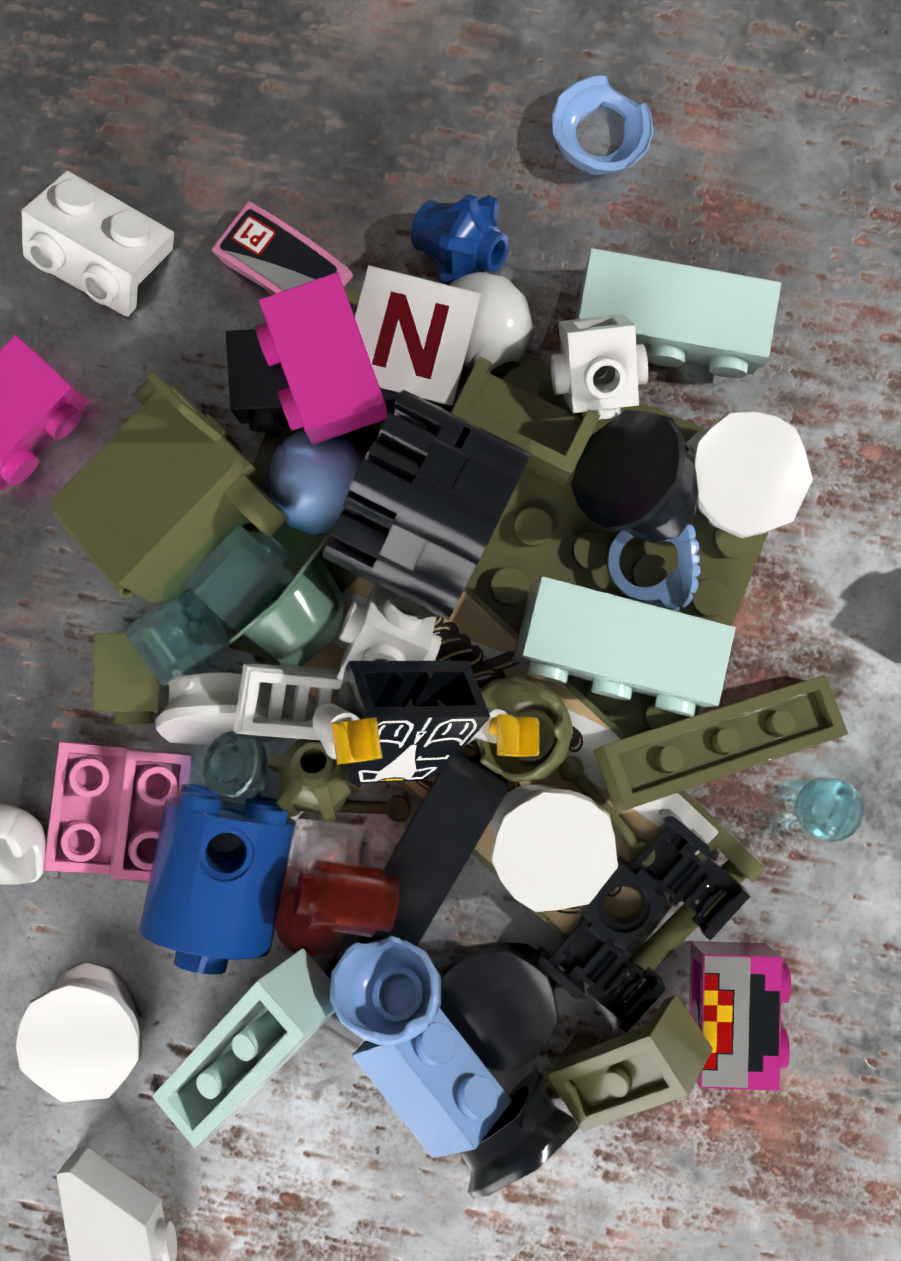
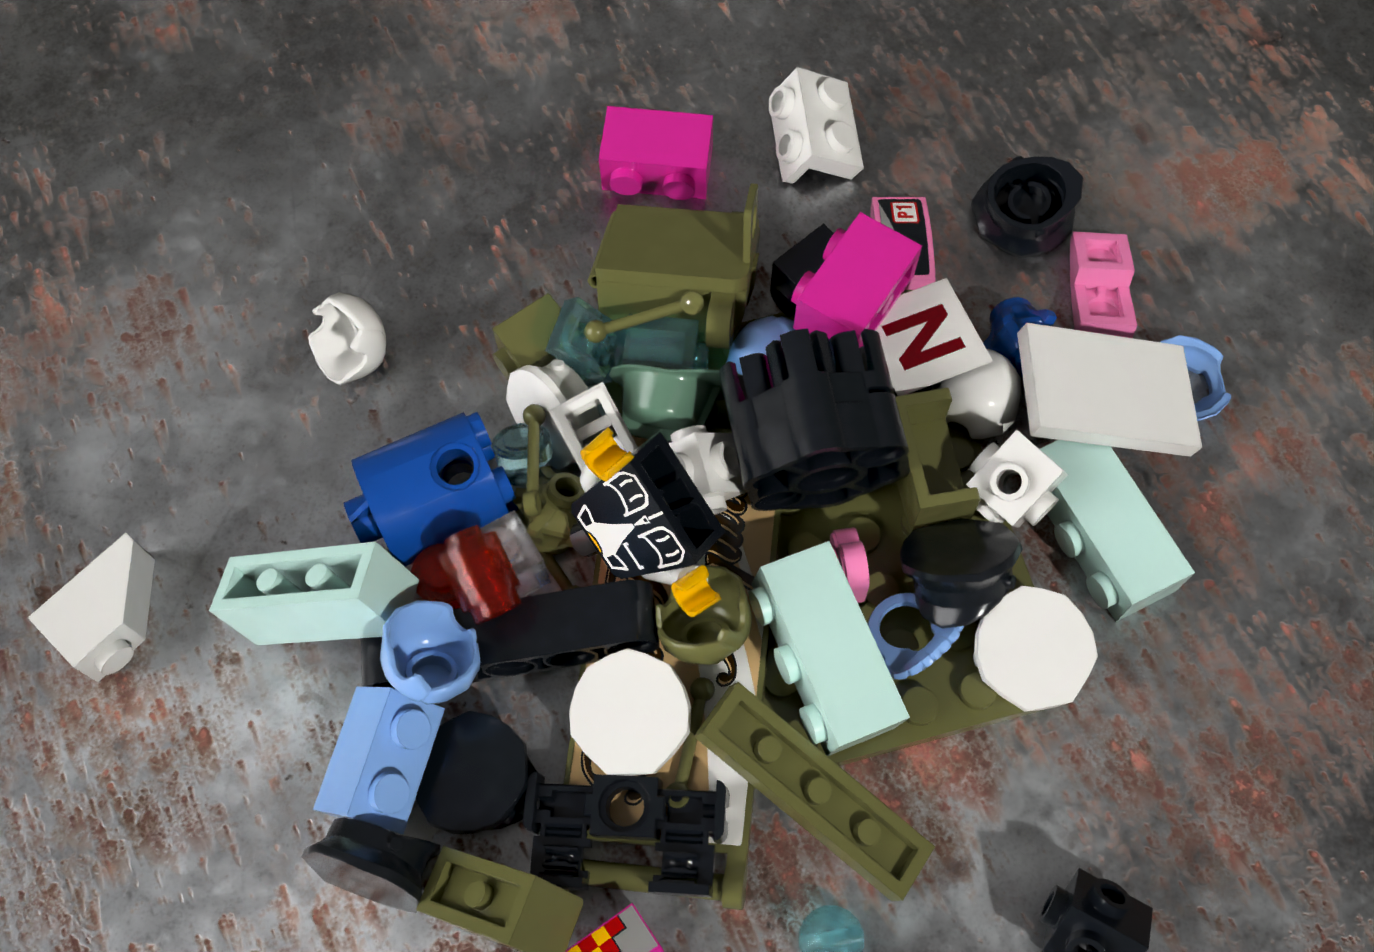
camera: 60 degrees right, 20 degrees down
white hat [16,962,143,1102] -> none
bright pink slope [44,740,192,881] -> none
none -> olive hinge [523,404,546,516]
none -> olive hinge [584,291,704,343]
none -> bright pink tile [830,527,869,603]
none -> black hat [971,156,1083,259]
none -> white tile [1017,323,1202,457]
none -> bright pink slope [1070,232,1137,338]

